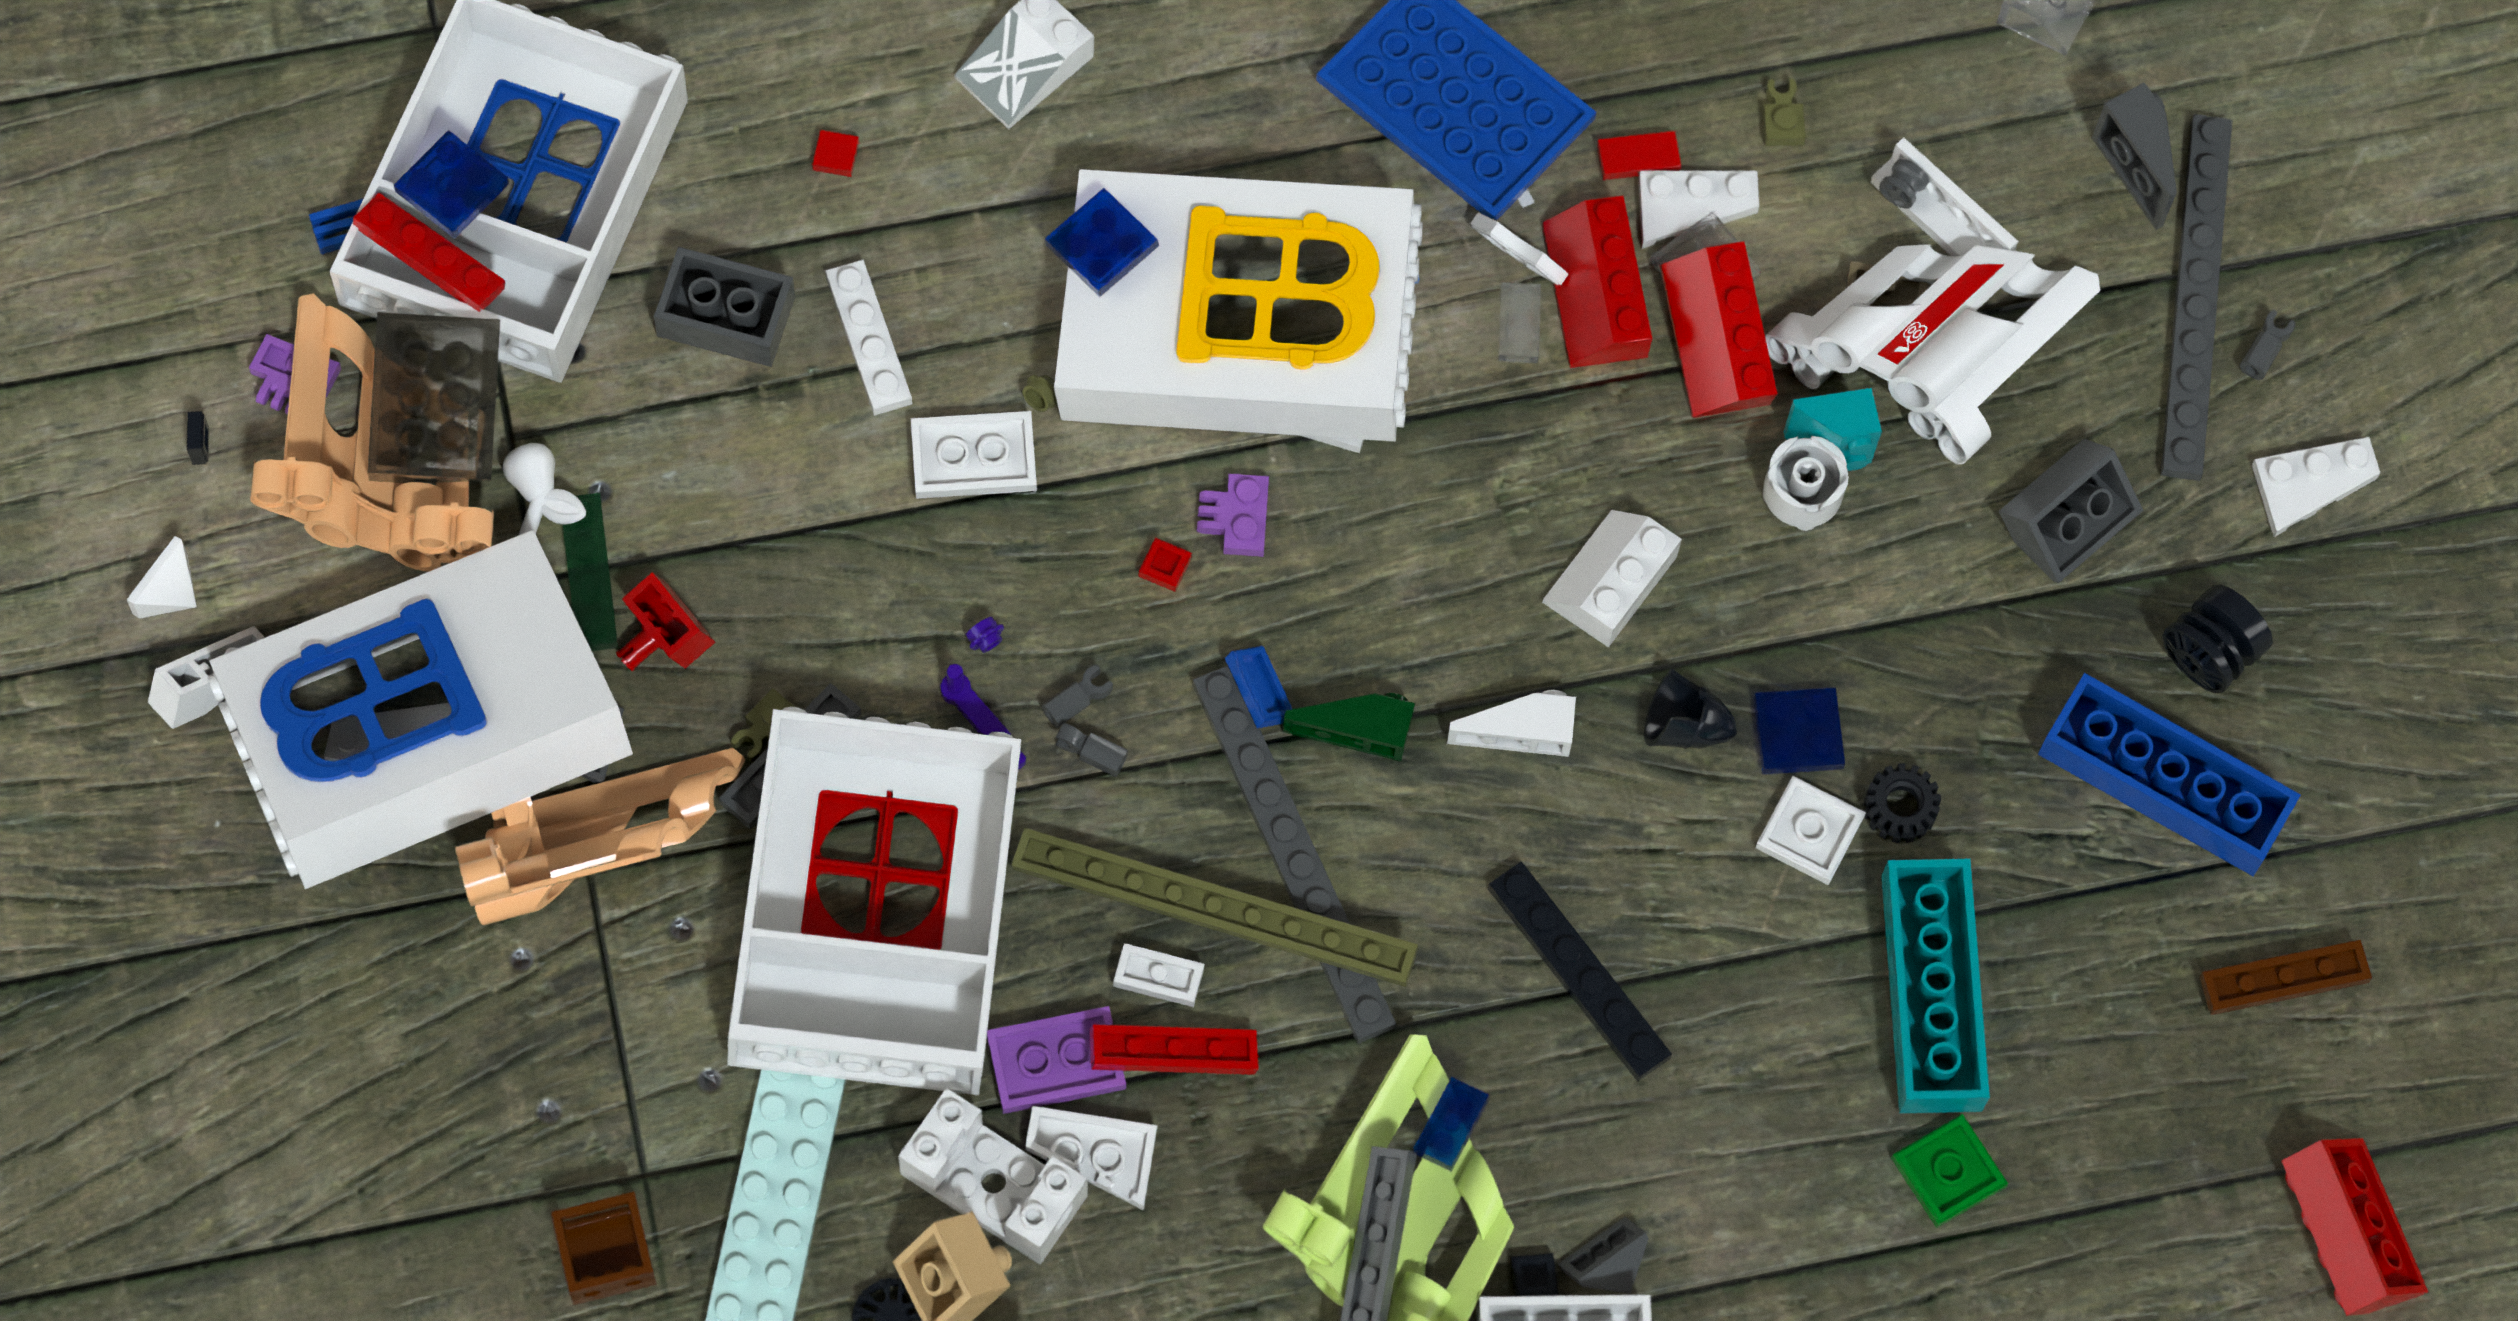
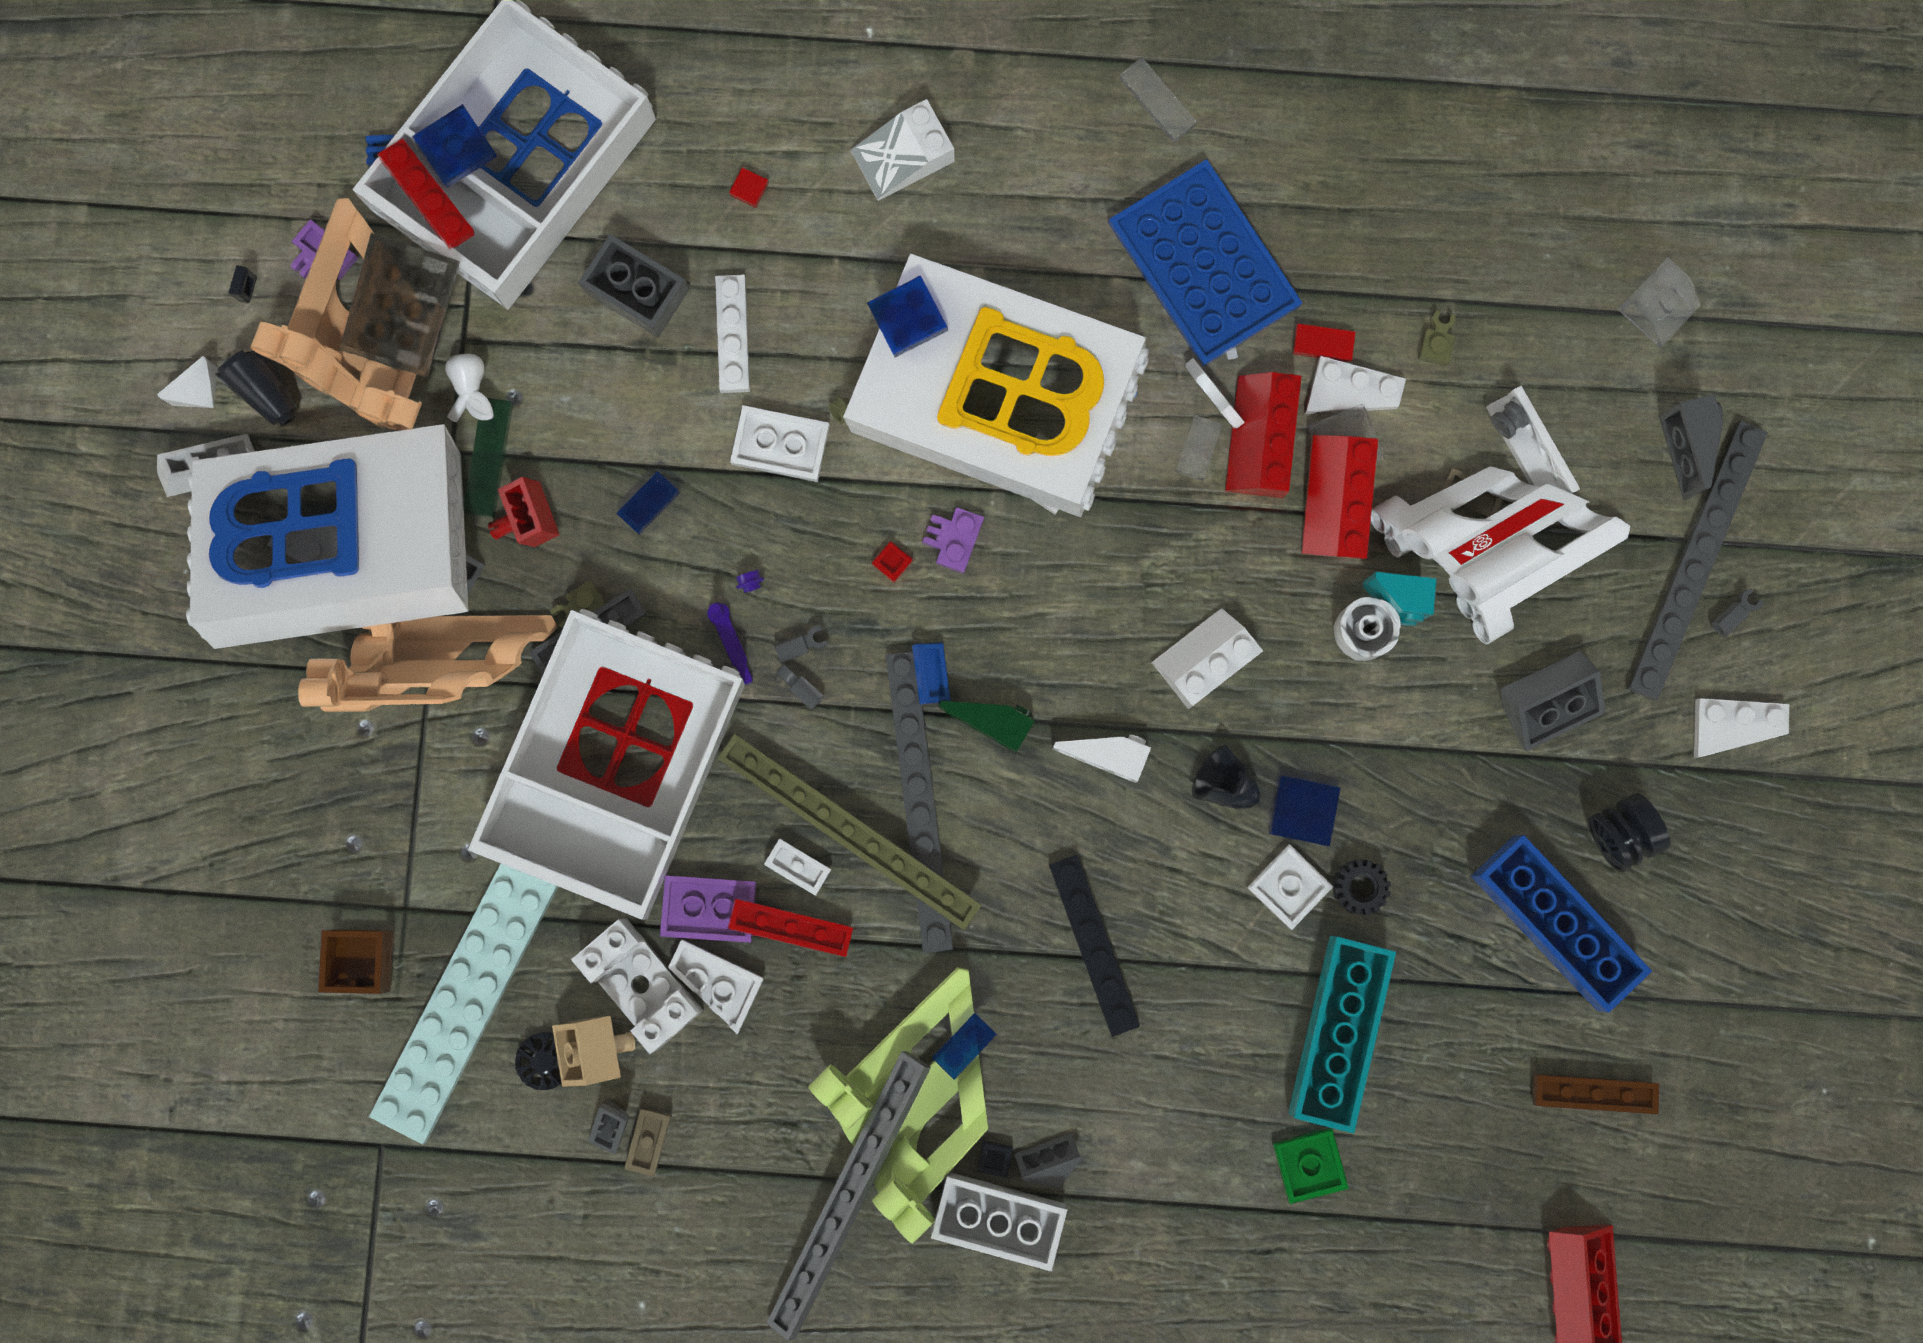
camera: 20 degrees right, 15 degrees up
none -> black cone [215,350,297,426]
none -> clear blue plate [616,471,680,535]

